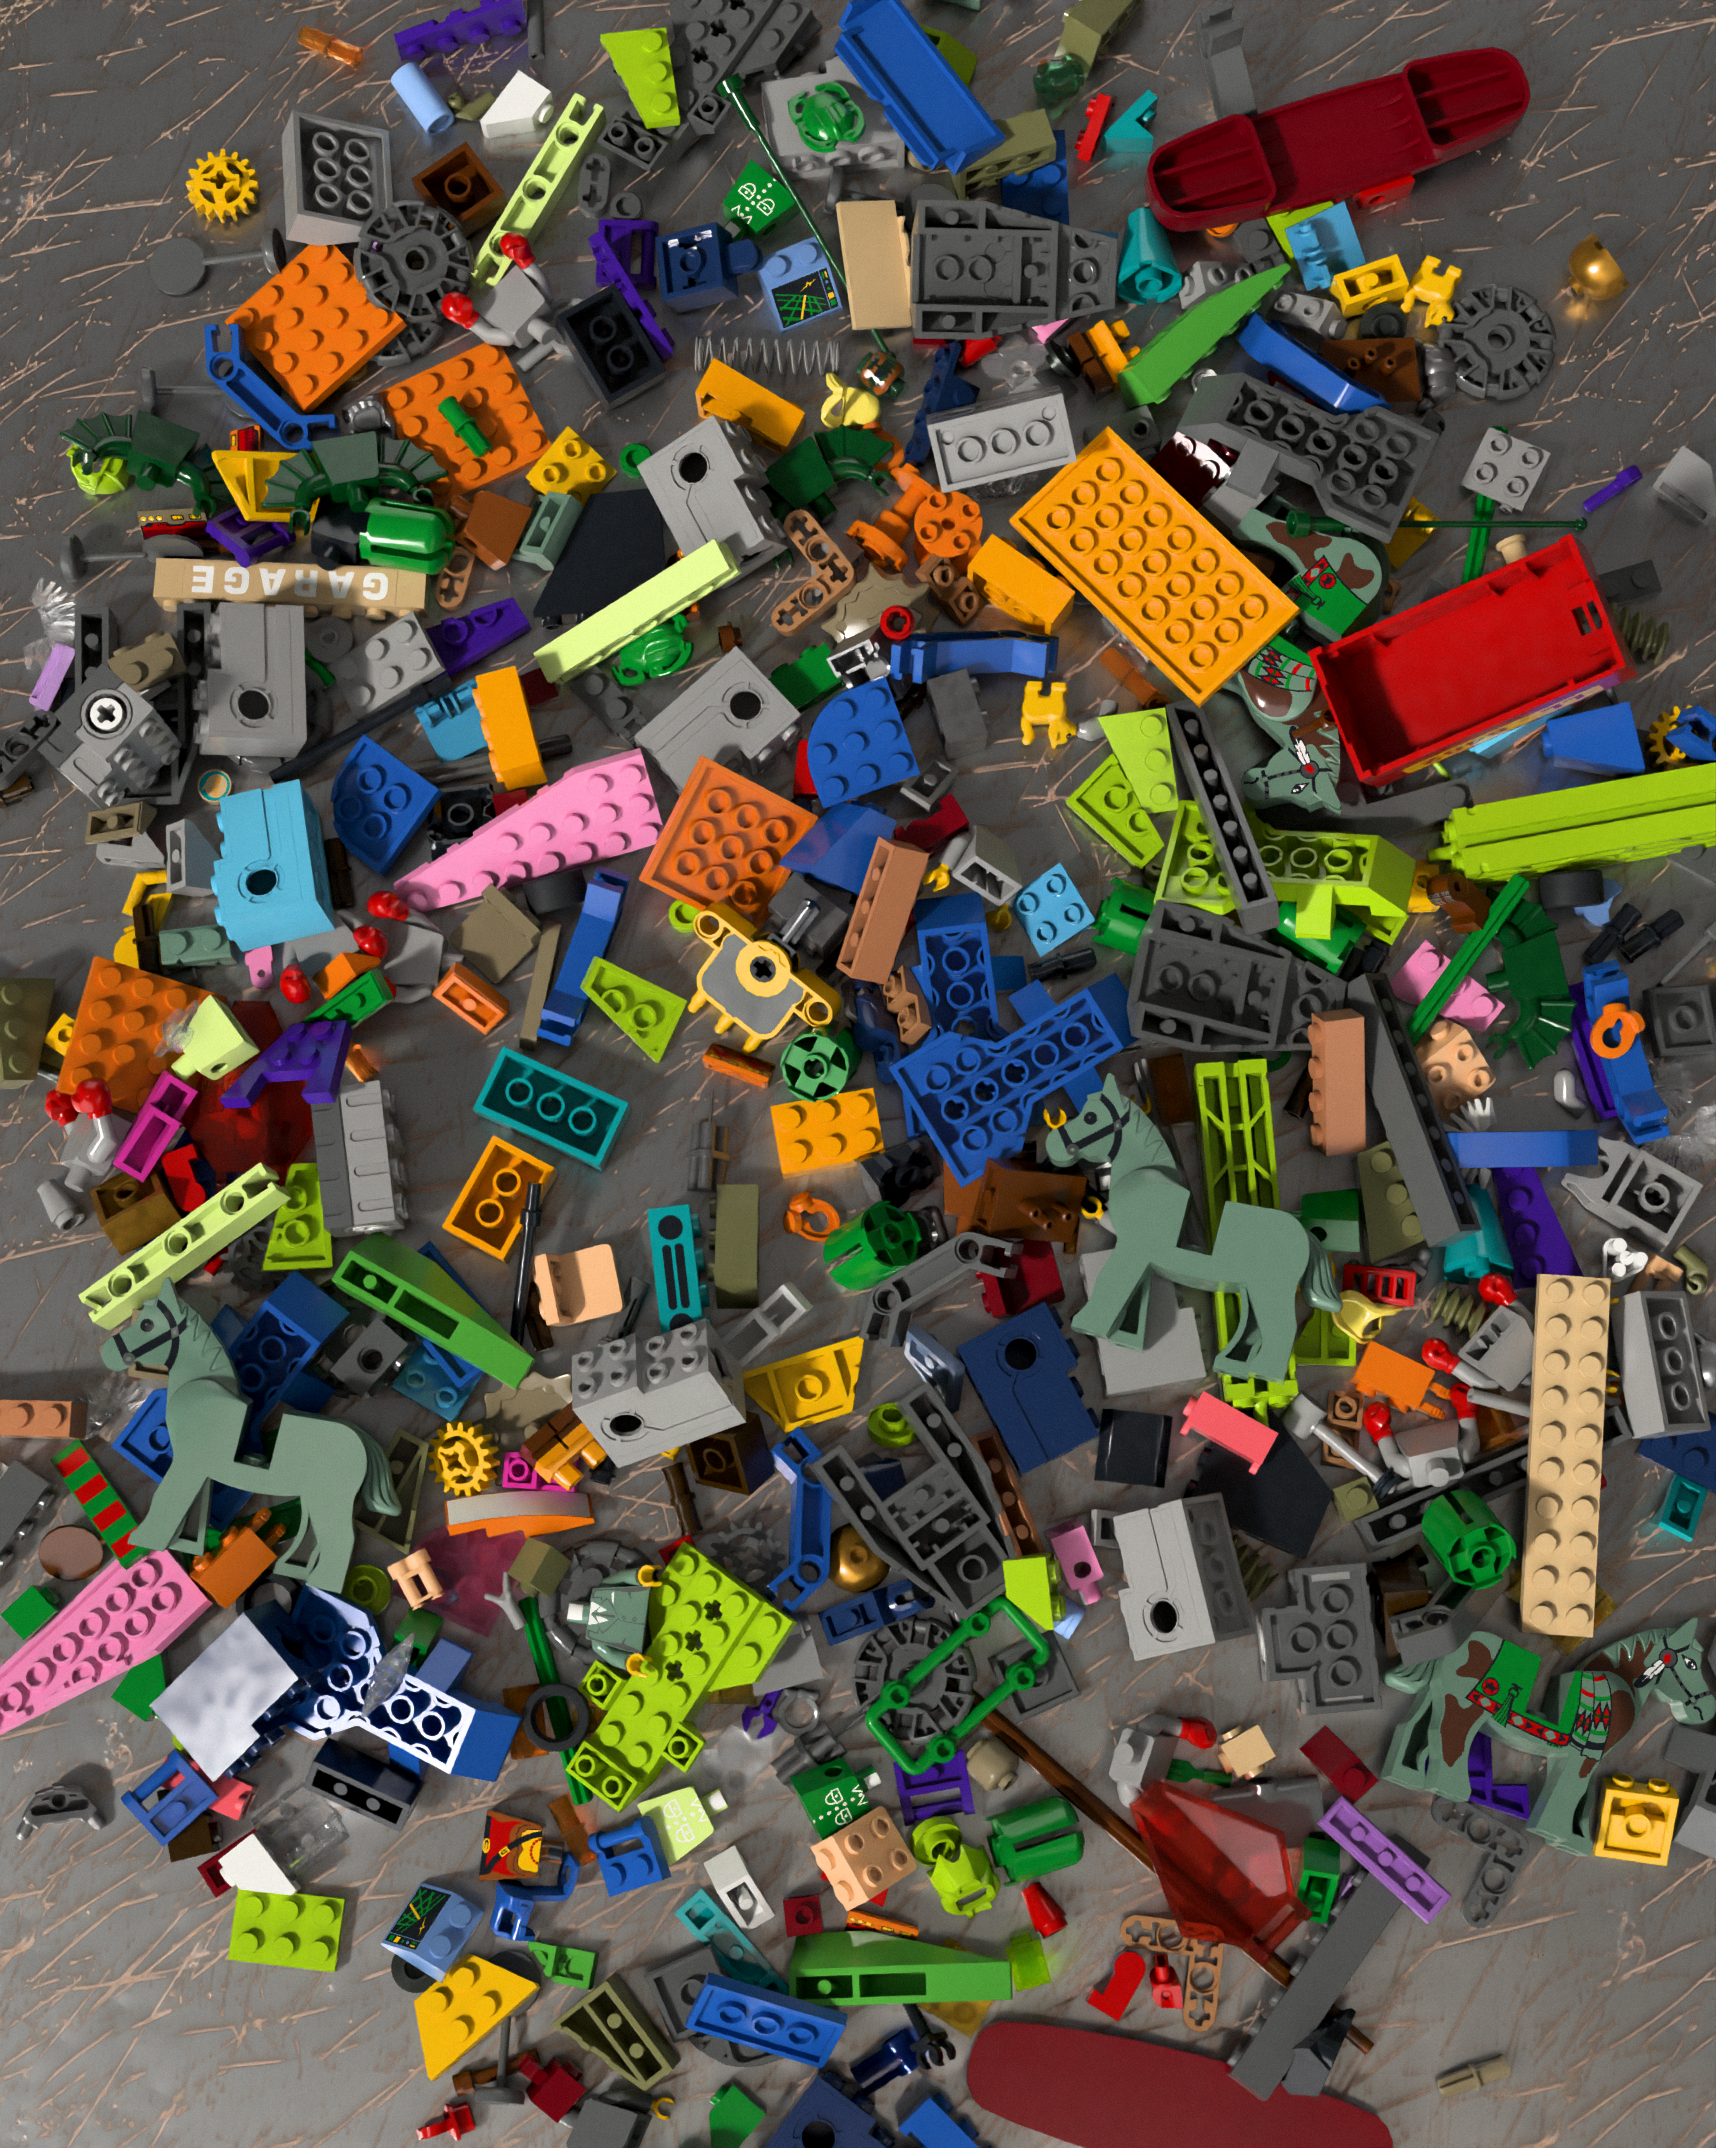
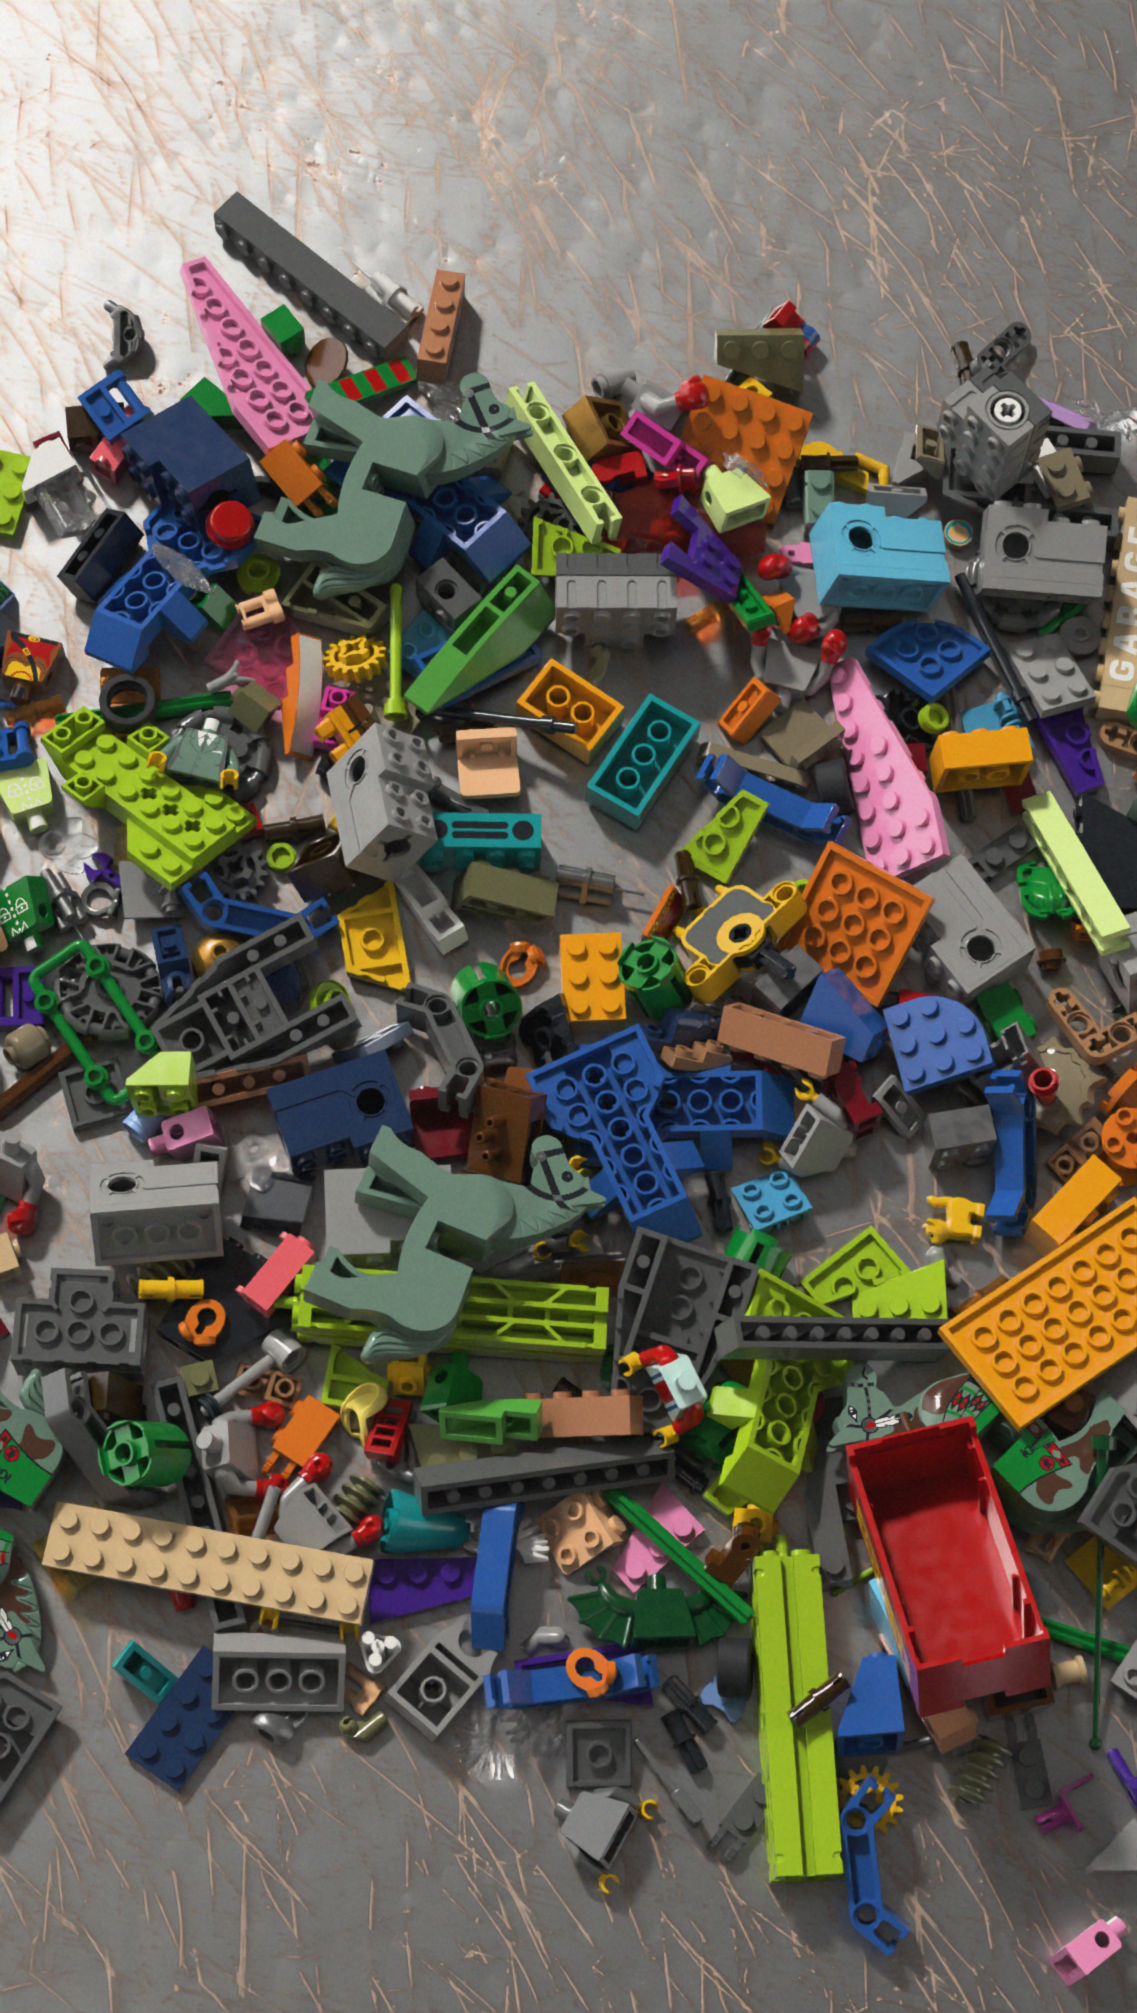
camera: 90 degrees right, 10 degrees down
none -> yellow pin [138,1277,204,1302]
none -> orange piece [178,1299,225,1346]
none -> red piece [205,500,255,550]
none -> clear plate [227,1135,290,1192]
none -> lime tile [266,842,297,874]
none -> lime piece [384,583,408,721]
none -> bright green slope [438,1399,543,1445]
none -> olive arm [584,644,610,687]
none -> torso [618,1345,708,1448]
none -> red piece [654,464,698,495]
none -> dark brown axle [674,850,702,911]
none -> dark brown pin [786,1670,851,1729]
none -> lime tile [918,703,949,734]
none -> magenta bracket [1035,1773,1094,1835]

